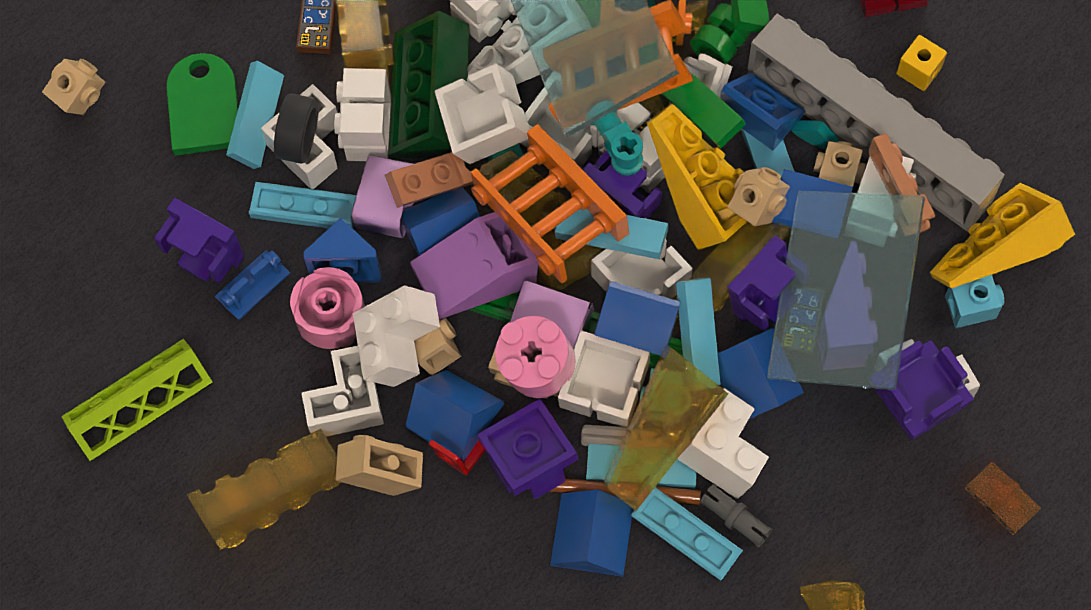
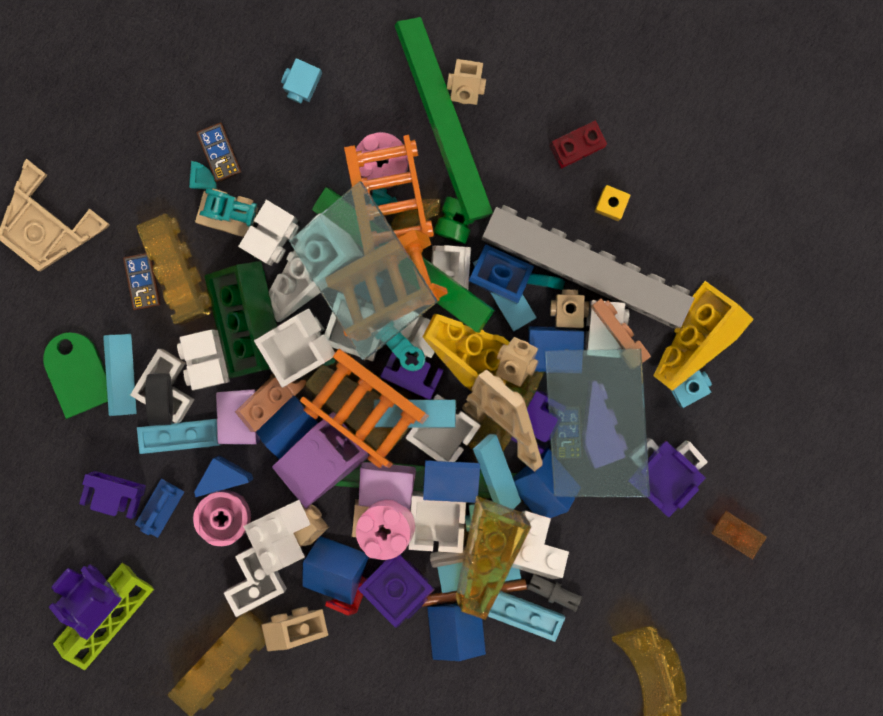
camera: 15 degrees left, 20 degrees up
none -> dark purple panel [49,565,122,640]
none -> tan wing [462,370,542,471]

